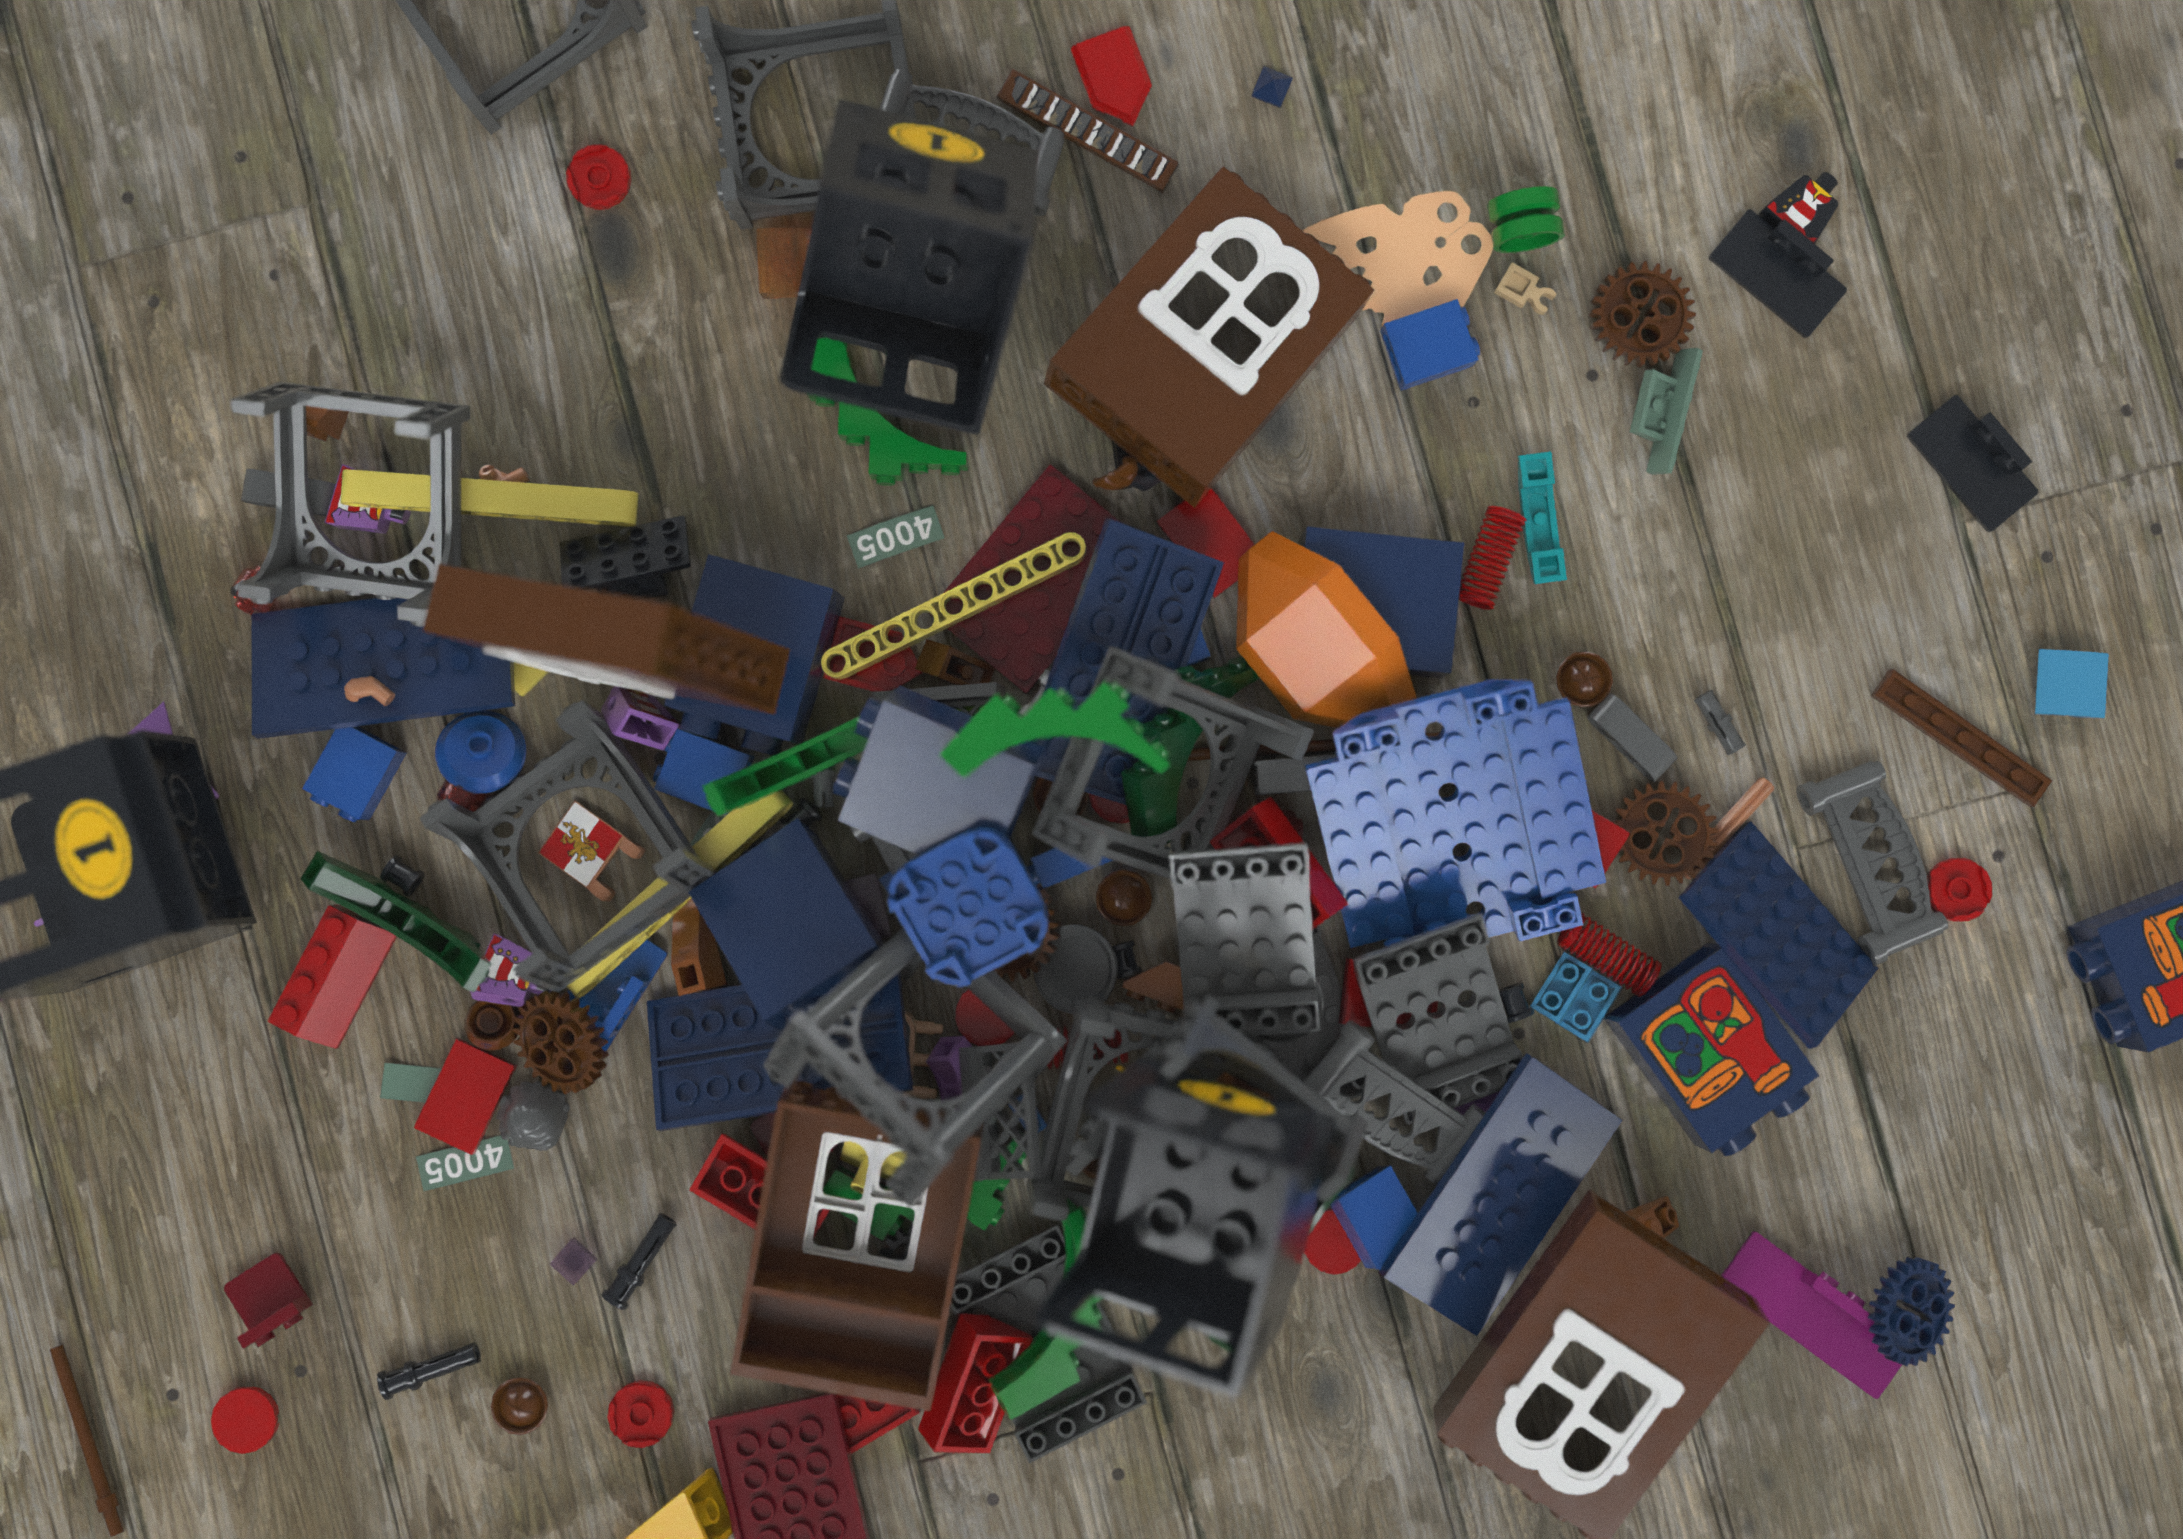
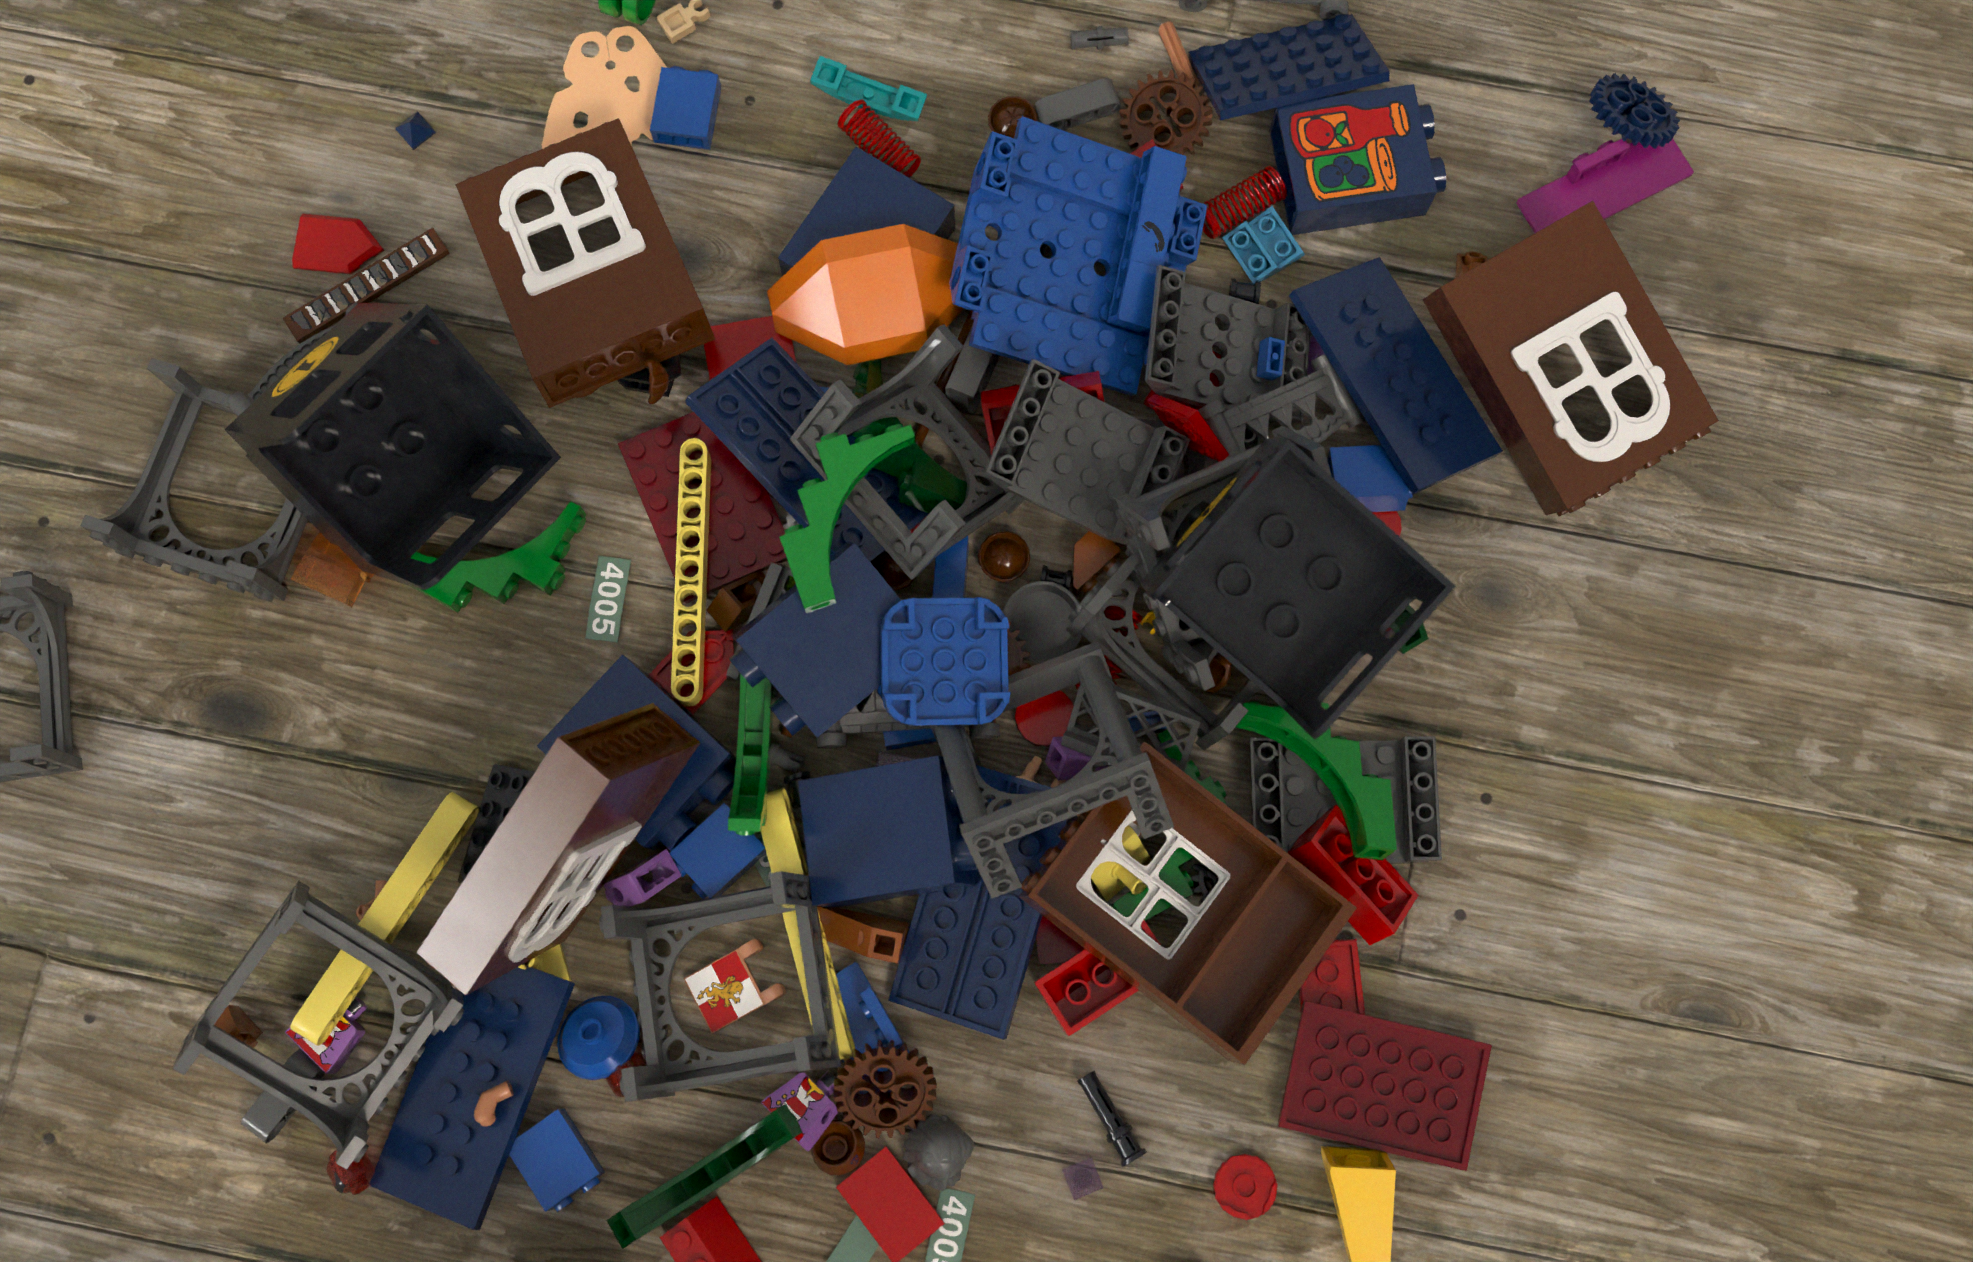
camera: 65 degrees left, 10 degrees down
black bush [380,855,425,897] -> none
red tile [566,144,632,210] -> none
none -> blue brick [1107,146,1187,333]
none -> red tile [1147,393,1229,461]
none -> blue piece [1256,337,1285,381]

